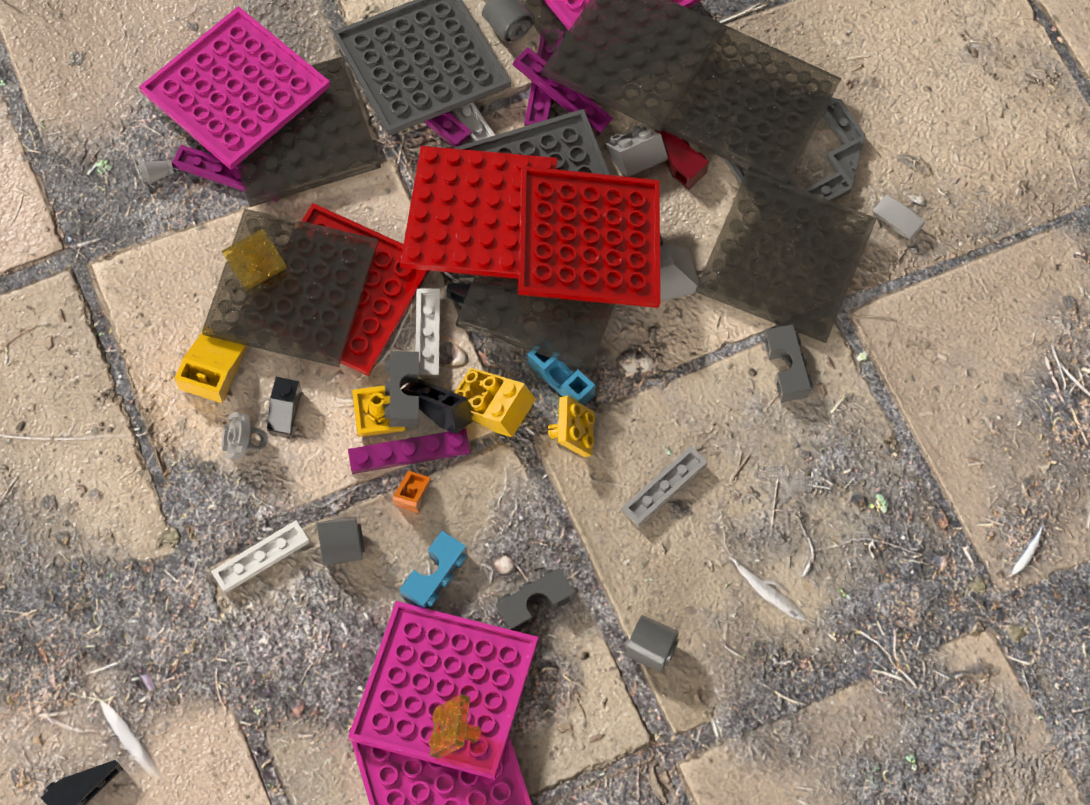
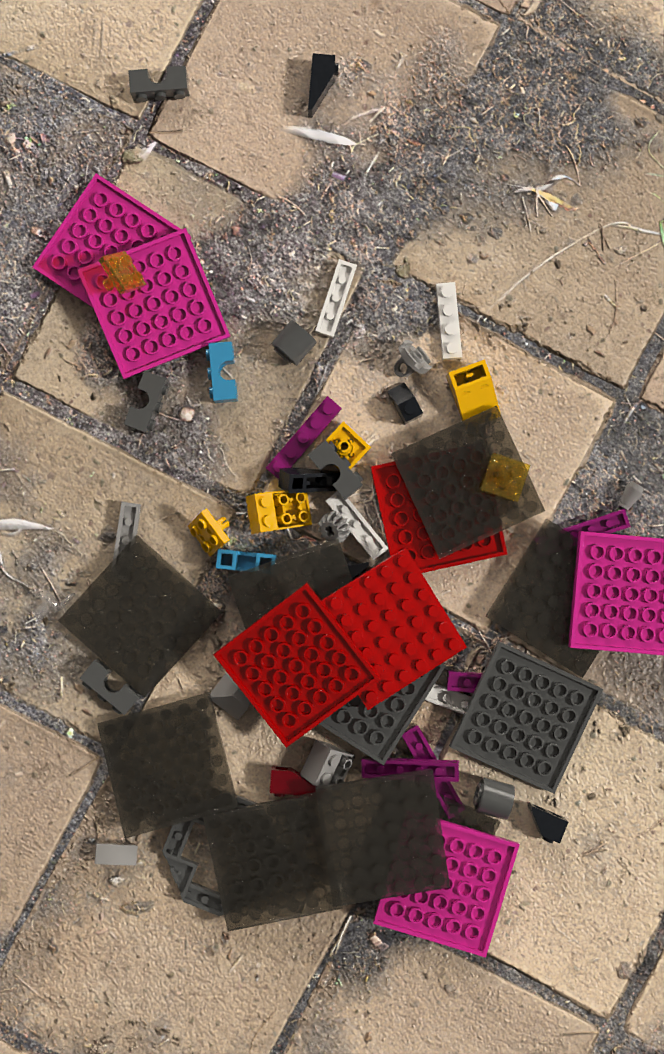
camera: 135 degrees right, 20 degrees up
orange slope [393,471,431,513] -> none
dark grey piece [624,615,679,672] -> none
none -> clear smoke plate [58,535,223,698]
none -> light grey gear [317,511,351,545]
none -> white plate [435,282,462,360]

